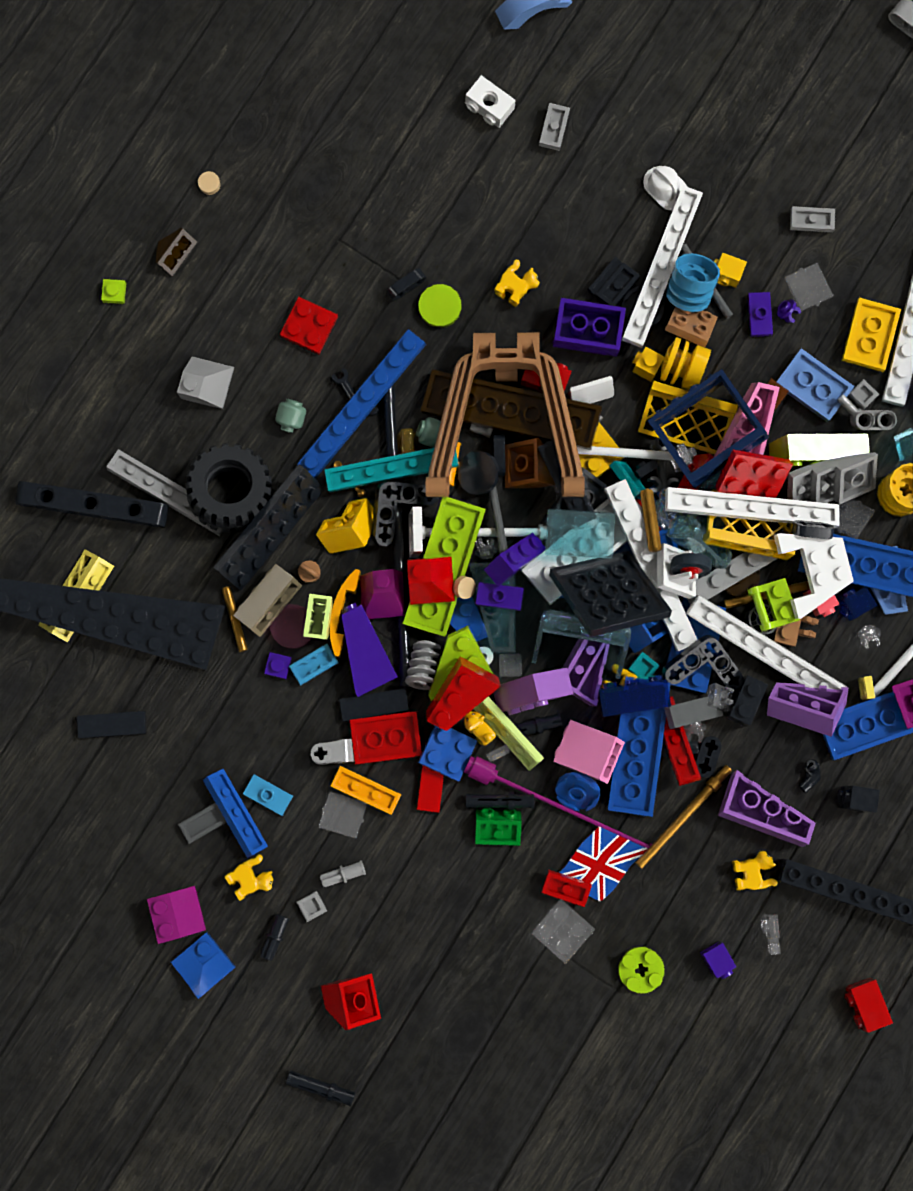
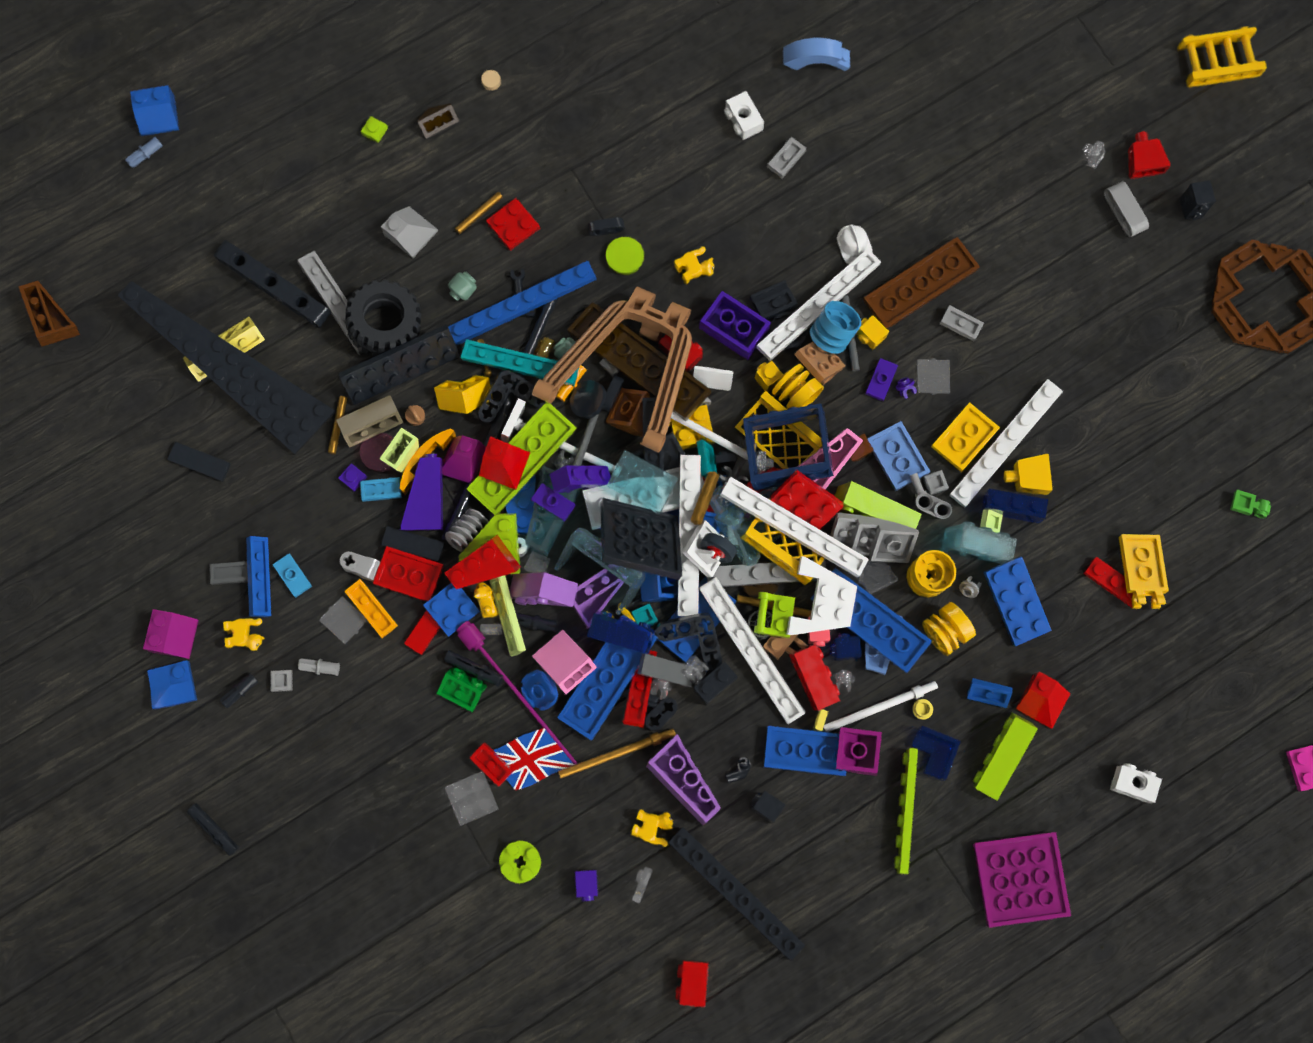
camera: 30 degrees right, 5 degrees down
red slope [321,973,381,1030] -> none
tan tile [453,576,476,599] -> none
medium lavender wedge [767,682,849,737] -> none
black beam [791,520,835,539] -> none
none -> pearl gold bar [455,192,503,234]
none -> red brick [789,644,840,711]
none -> reddish brown plate [863,237,980,329]

